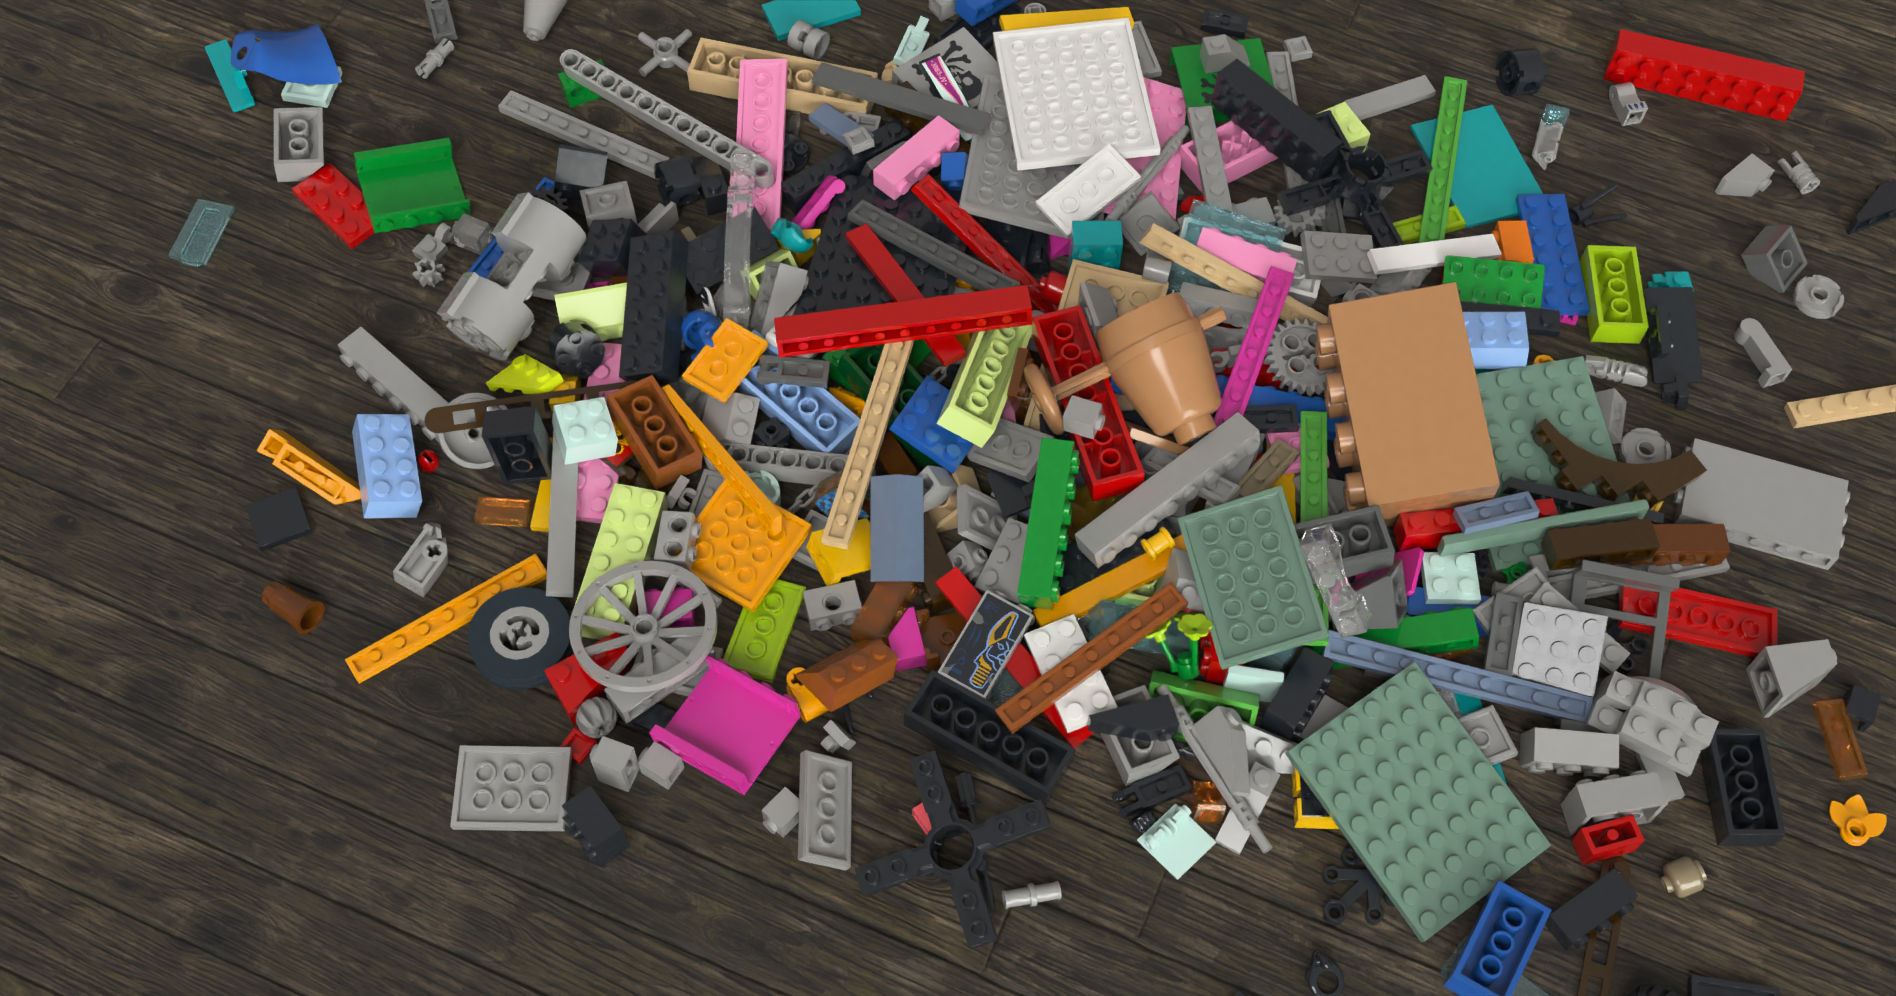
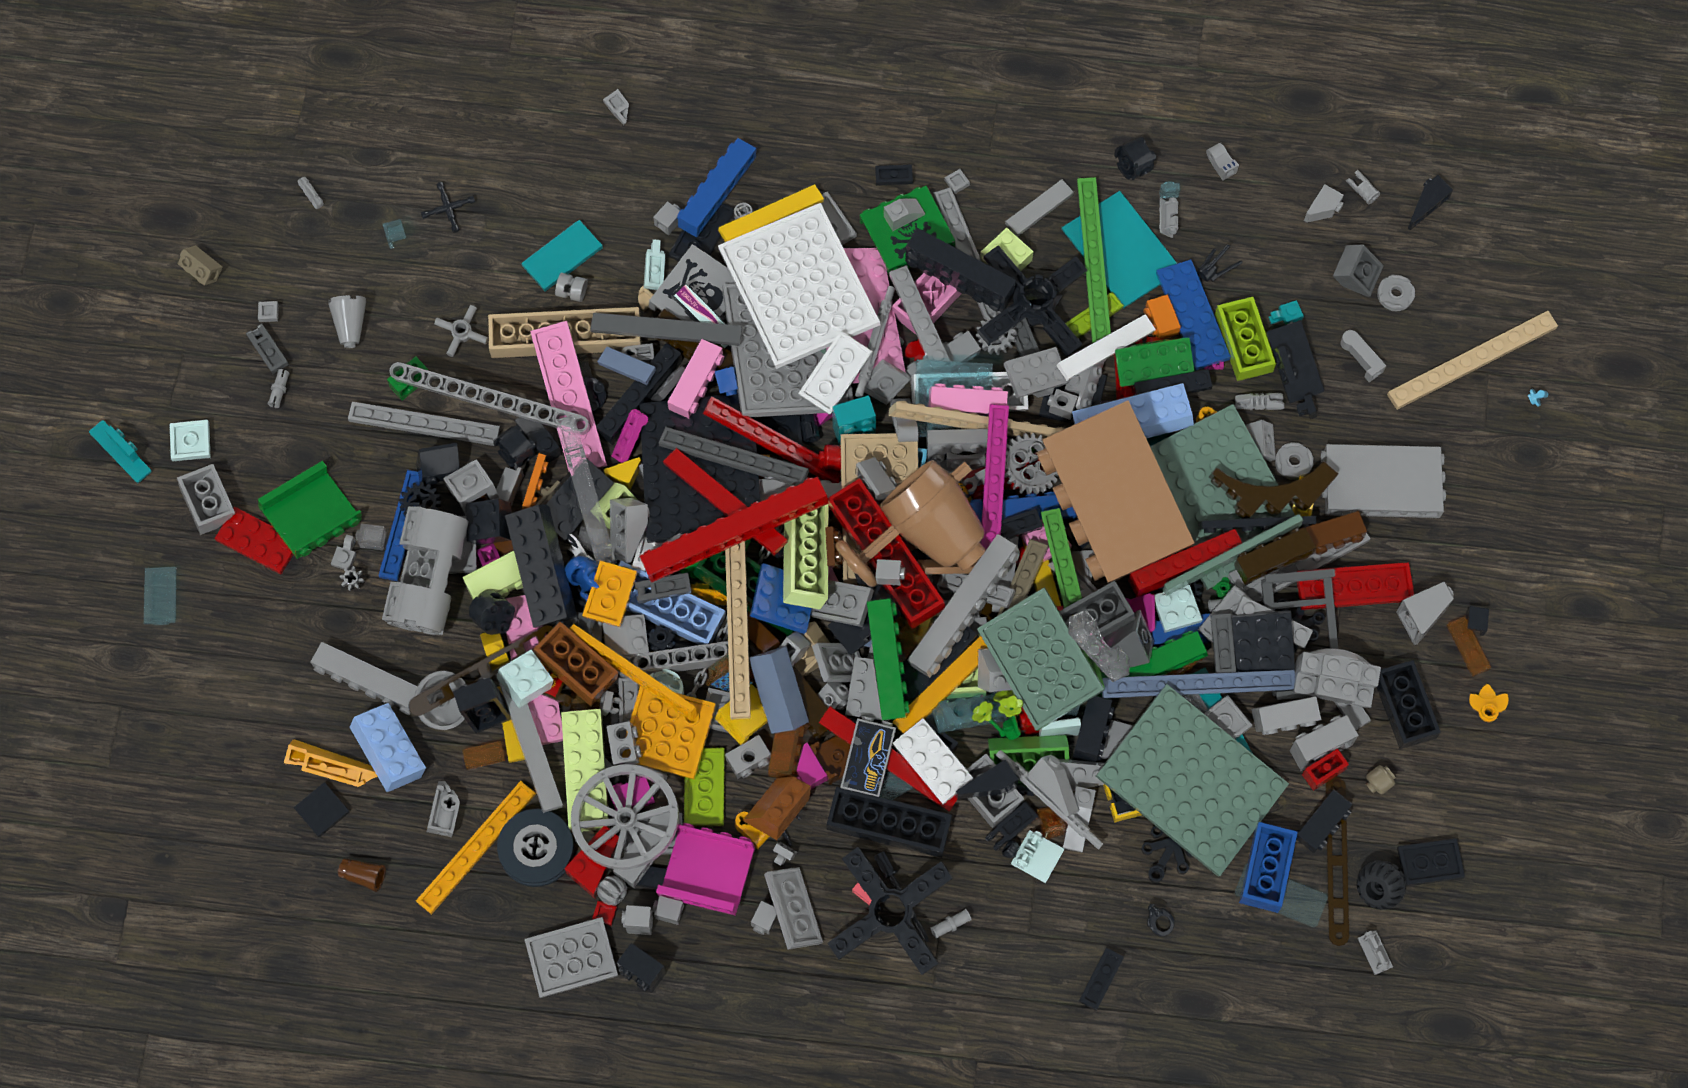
camera: 15 degrees left, 10 degrees up
blue piece [231,24,342,85] -> none
red hinge [417,449,439,472] -> none
neon yellow wing [486,354,564,395] -> none
teal hair [771,218,813,253] -> none
light grey tile [842,126,875,155] -> none
dark orange tile [995,582,1188,734] -> none
yellow bush [1140,527,1176,561] -> none
sand blue plate [1453,491,1540,535] -> none
red brick [1603,29,1805,121] -> none
none -> orange plate [522,453,548,510]

